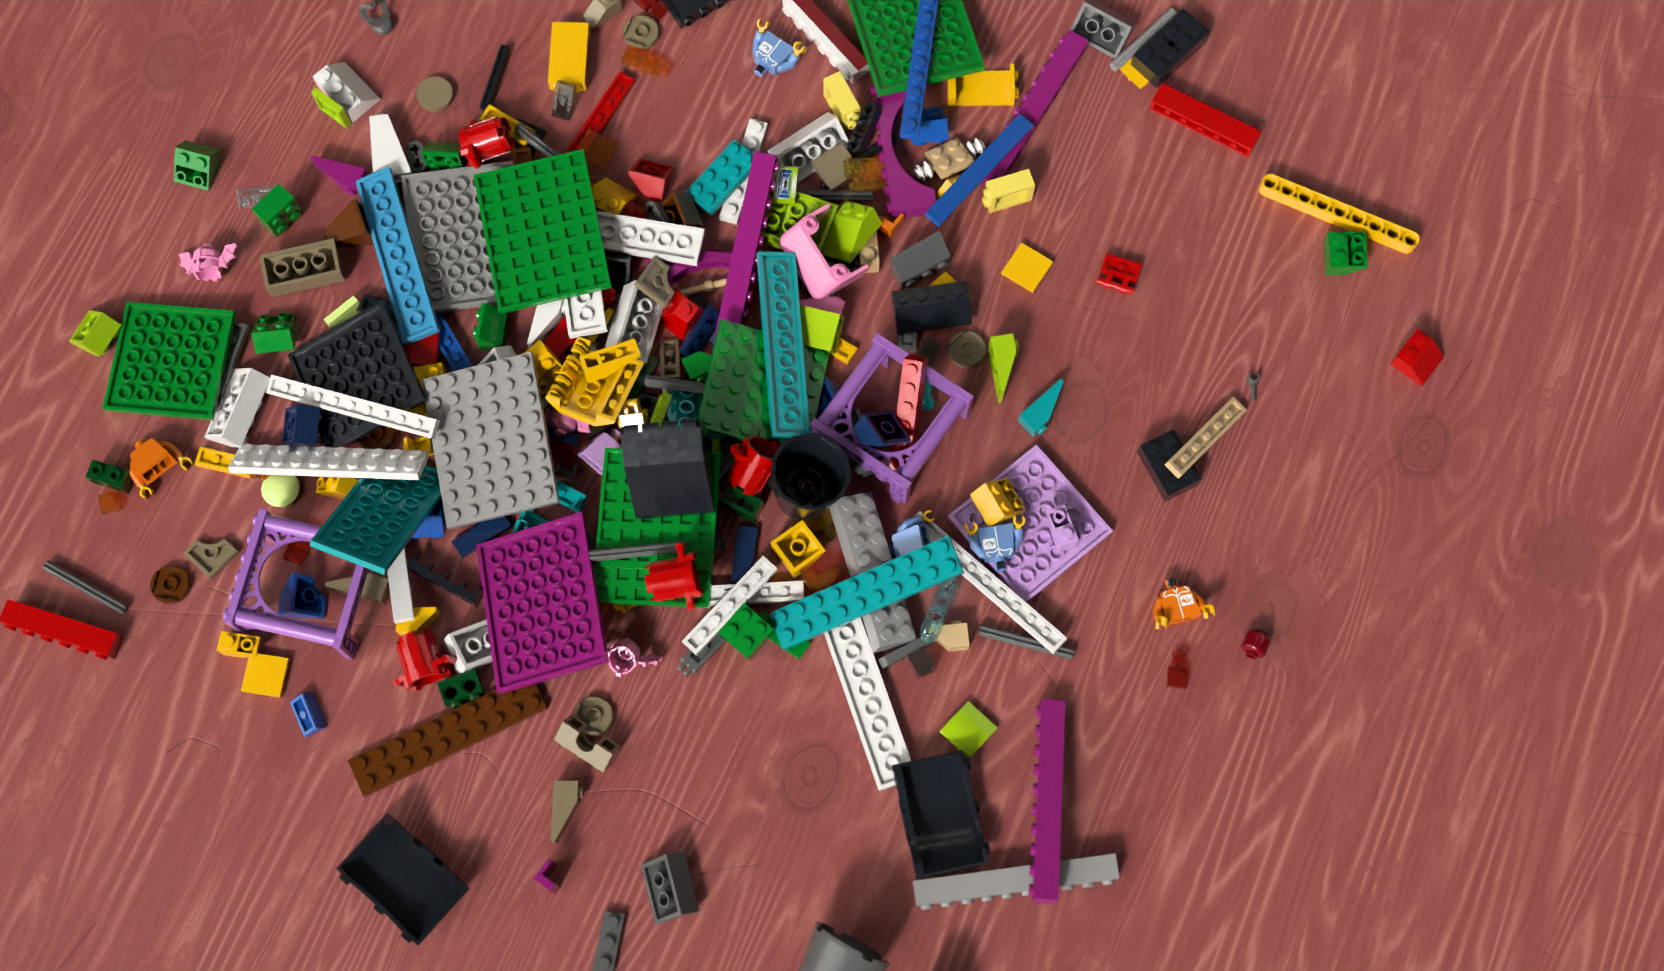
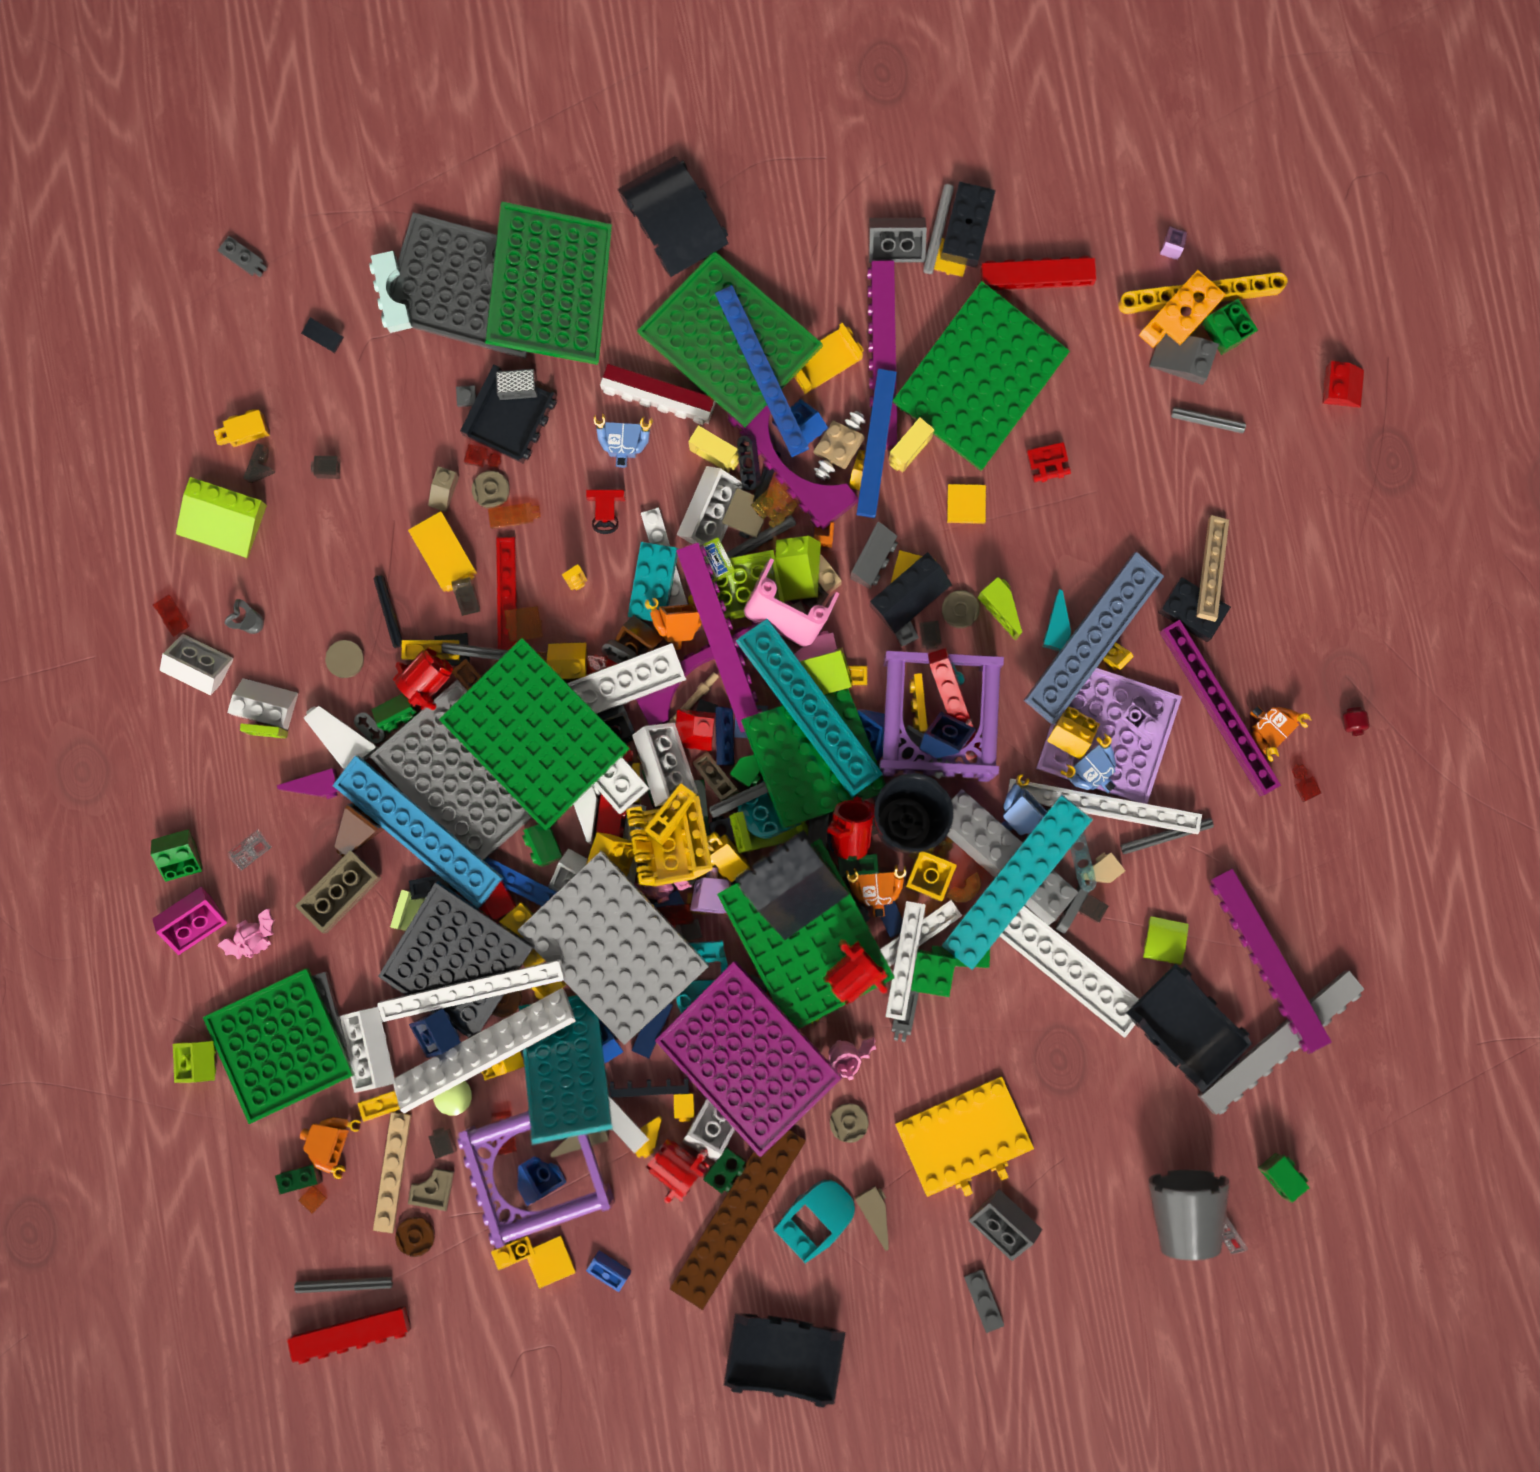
camera: 30 degrees left, 10 degrees up
green brick [251,183,303,238] -> none
green slope [251,312,297,354] -> none
magenta panel [534,859,560,894] -> none
arch [554,714,621,772] -> none
dark grey axle [589,541,687,561] -> none
red slope [629,158,674,200] -> none
dark tan tile [634,256,675,308] -> none
dark grey hand [1247,373,1260,401] -> none
none -> dark pink slope [152,887,227,955]
none -> white slope [160,634,233,695]
none -> tan plate [373,1112,411,1233]
none -> clear smoke brick [428,1127,457,1159]
none -> yellow plate [562,564,587,591]
none -> red piece [586,490,625,534]
none -> orange torso [645,595,702,650]
none -> yellow brick [674,1093,695,1122]
none -> teal slope [773,1180,856,1264]
none -> orange torso [846,865,906,917]
none -> green plate [893,281,1070,471]
none -> yellow hinge [895,1076,1034,1197]
none -> yellow plate [909,673,927,734]
none -> sand blue plate [1023,552,1164,725]
none -> yellow slope [1103,642,1134,671]
none -> light orange hinge [1139,270,1226,348]
none -> dark grey slope [1149,334,1219,385]
none -> lavender slope [1160,227,1187,260]
none -> magenta brick [1160,620,1281,797]
none -> axle [1171,407,1246,433]

